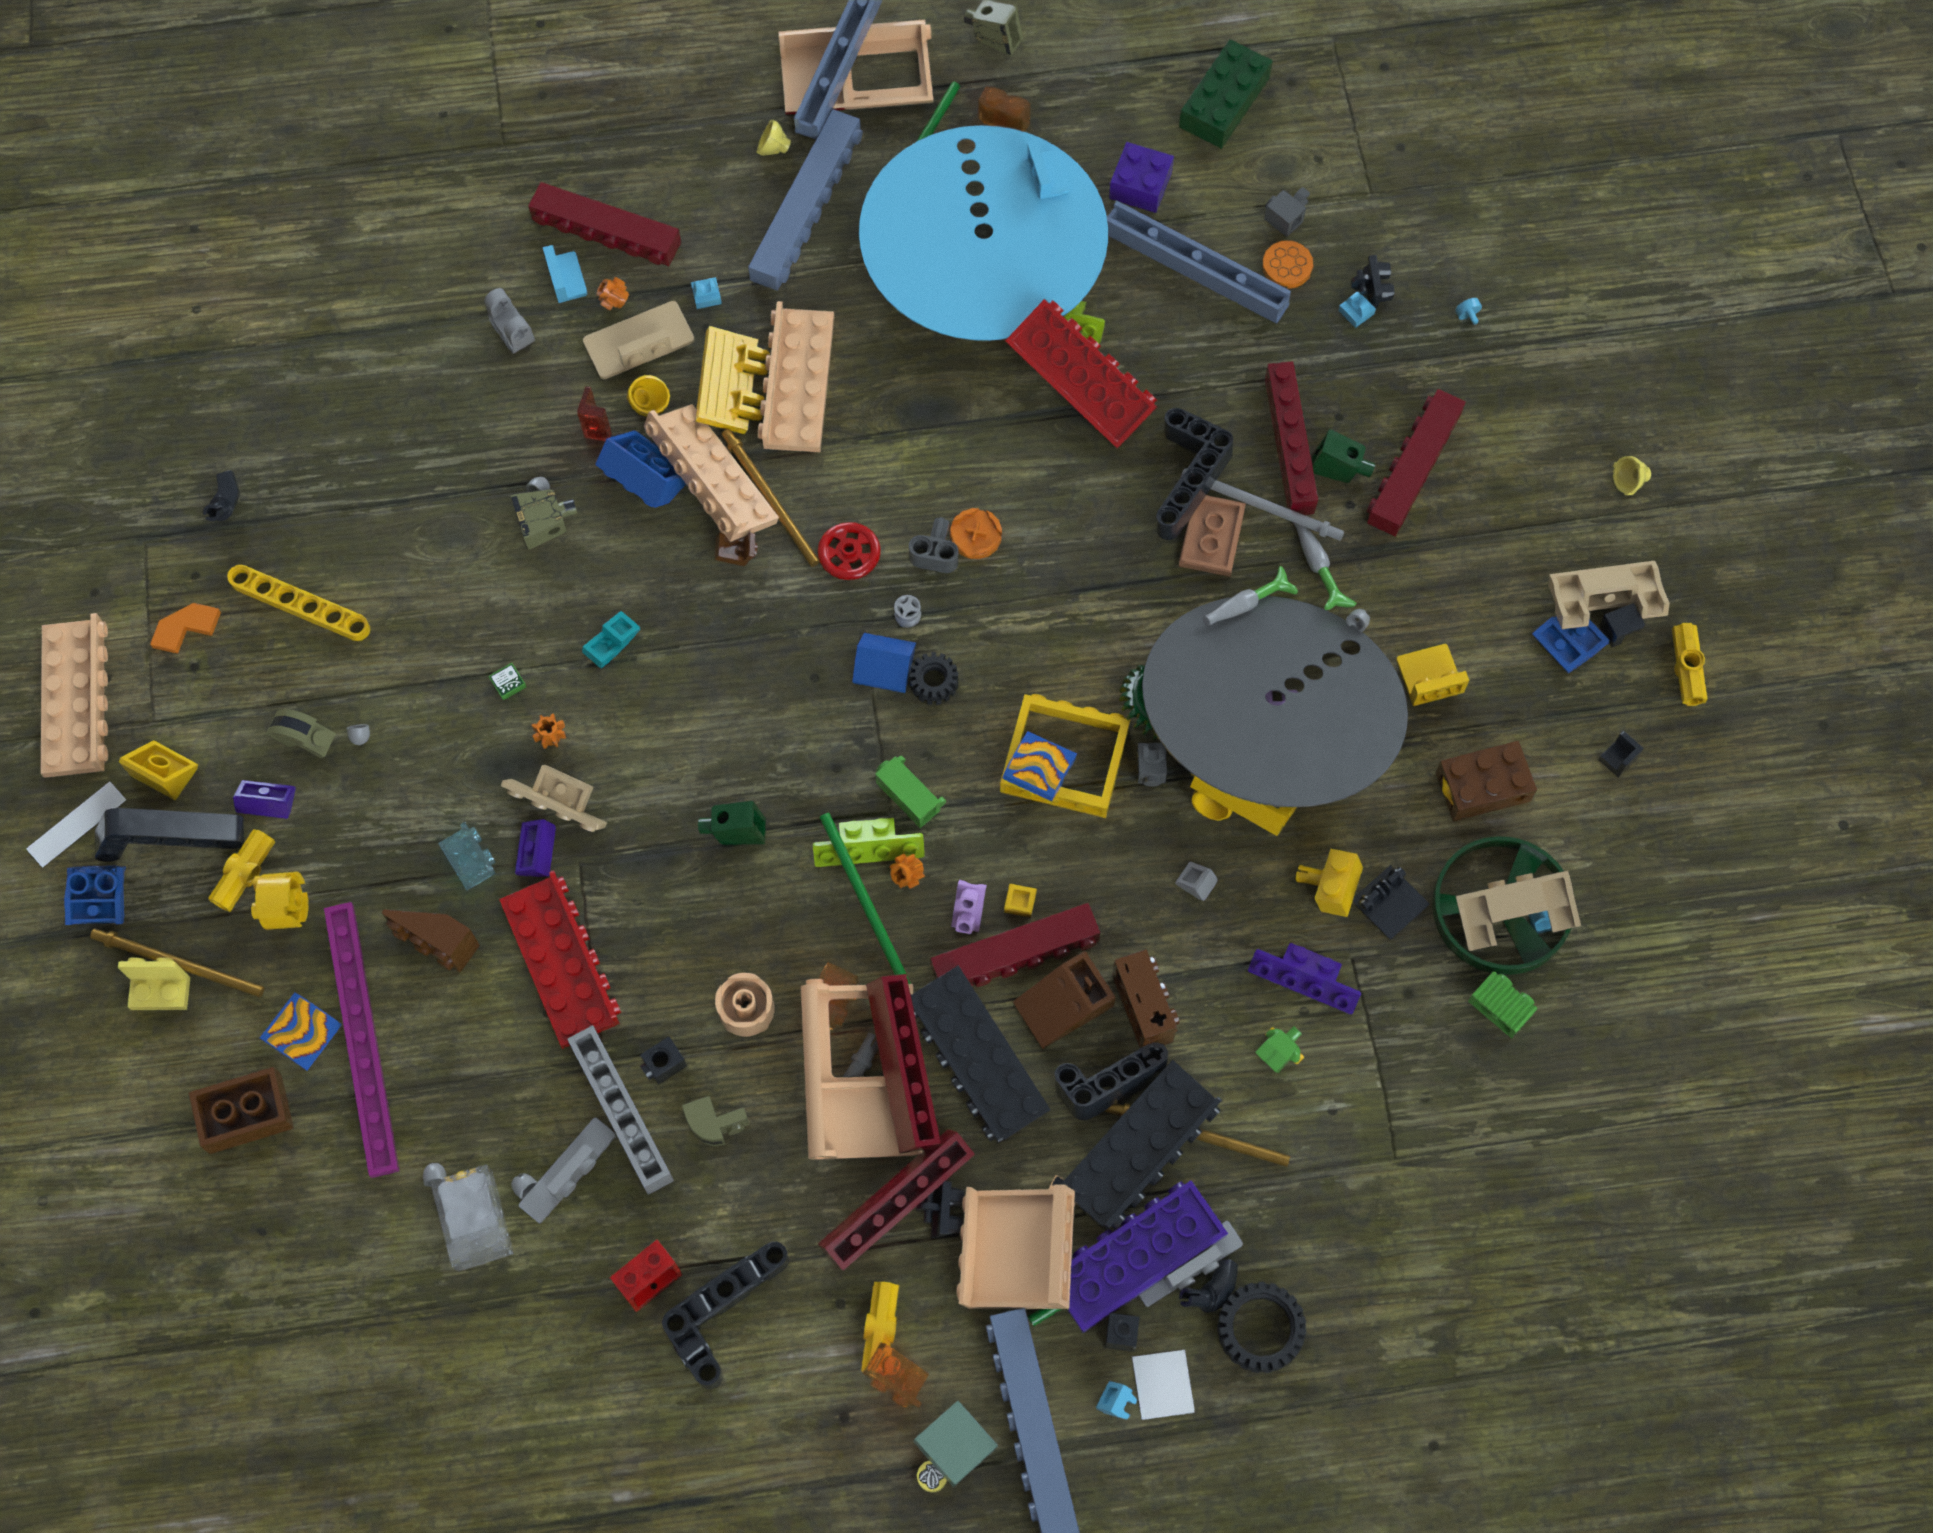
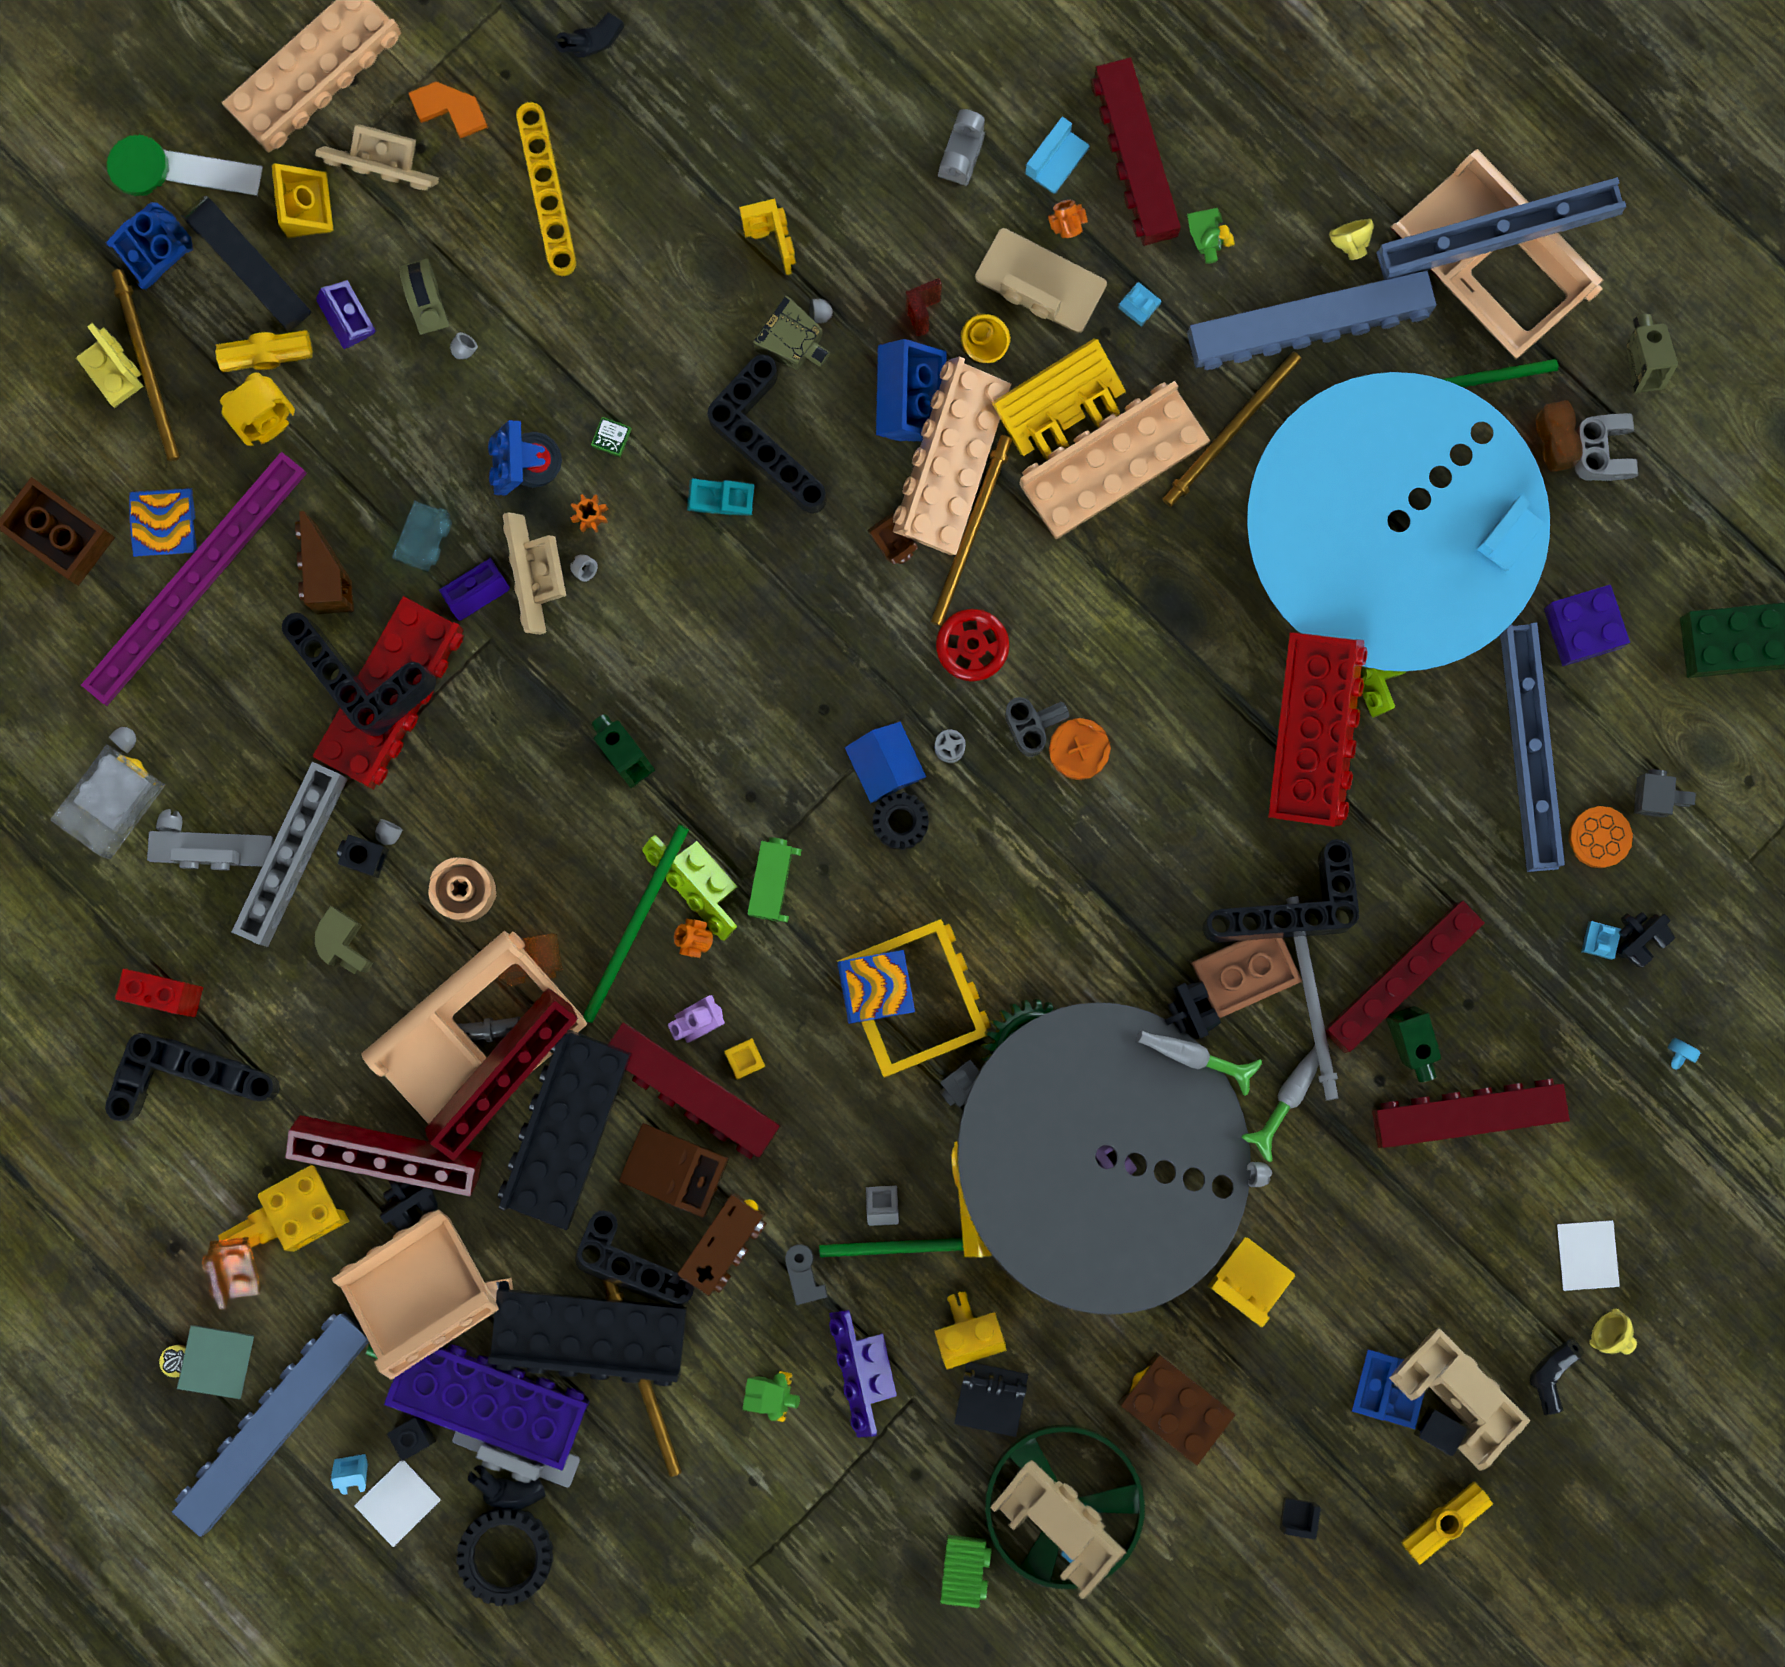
camera: 55 degrees right, 15 degrees up
none -> green tile [107,135,169,196]
none -> yellow bracket [258,1165,350,1252]
none -> black beam [282,612,436,737]
none -> tan bracket [315,124,439,190]
none -> light grey hinge [375,819,403,845]
none -> blue plate [488,420,562,496]
none -> light grey hinge [570,554,598,582]
none -> black beam [707,355,826,514]
none -> yellow bracket [739,199,796,275]
none -> dark grey leg [785,1244,828,1305]
none -> green piece [819,1238,964,1257]
none -> pearl gold bar [1162,351,1302,507]
none -> black hips [1165,982,1221,1040]
none -> bright green piece [1187,208,1235,263]
none -> black arm [1530,1339,1584,1415]
none -> white sticker [1557,1221,1620,1291]
none -> light grey piece [1572,413,1638,481]

